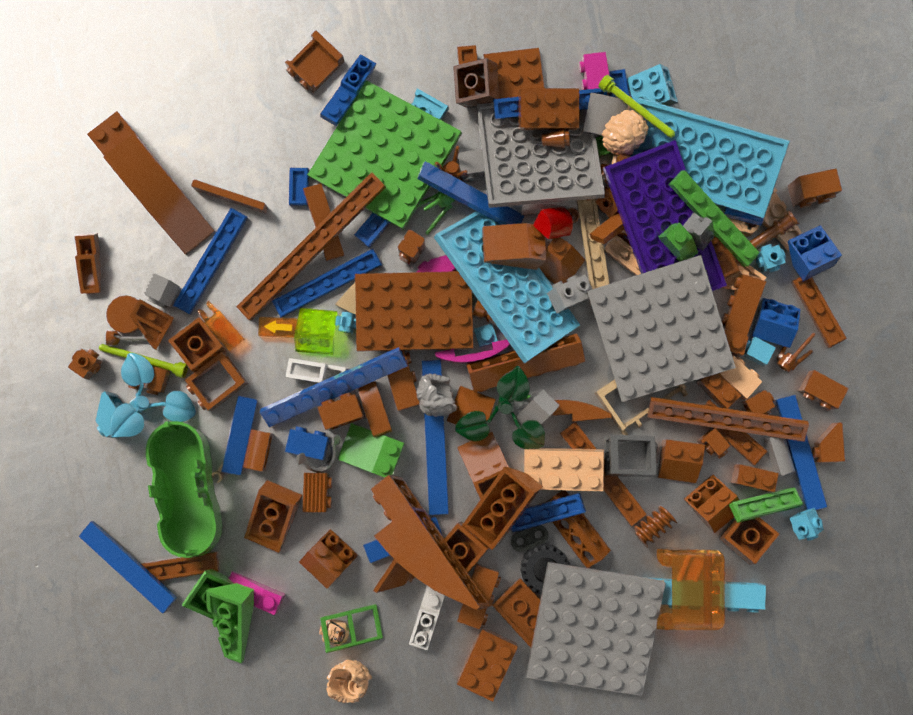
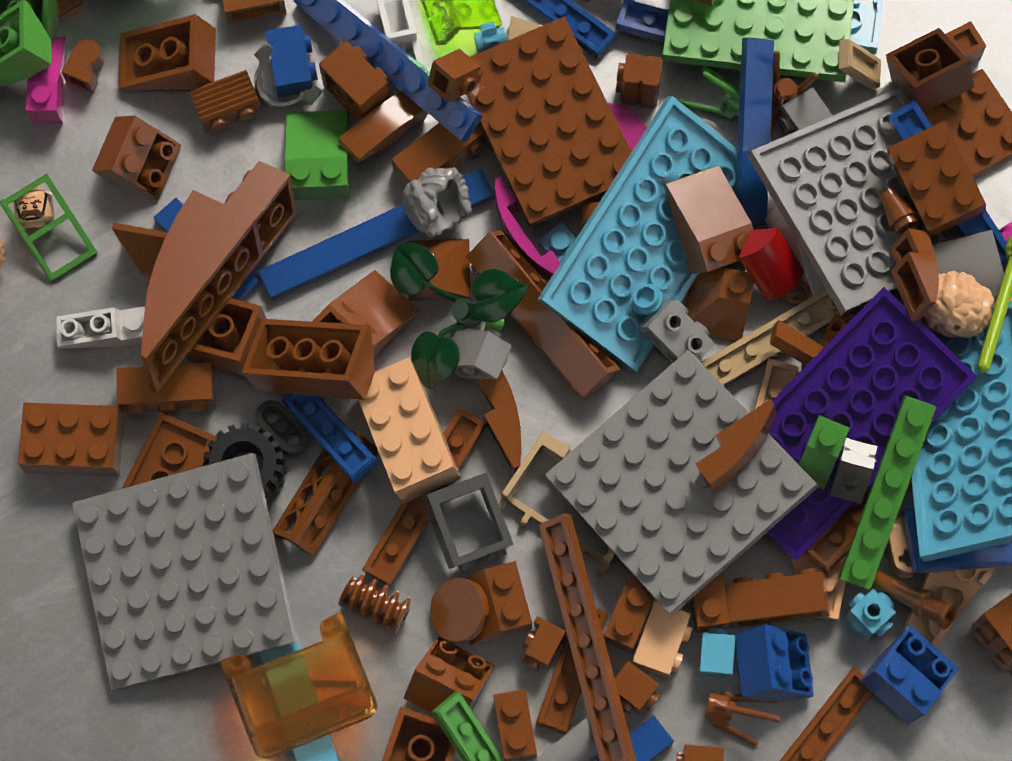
camera: 70 degrees right, 10 degrees down
none -> dark orange leg [61,39,104,93]
none -> dark orange brick [427,49,481,102]
none -> dark orange tile [430,577,489,642]
none -> medium azure plate [632,284,664,315]
none -> dark orange slope [695,399,777,493]
none -> tan tile [839,38,881,89]
none -> dark orange slope [890,228,939,322]

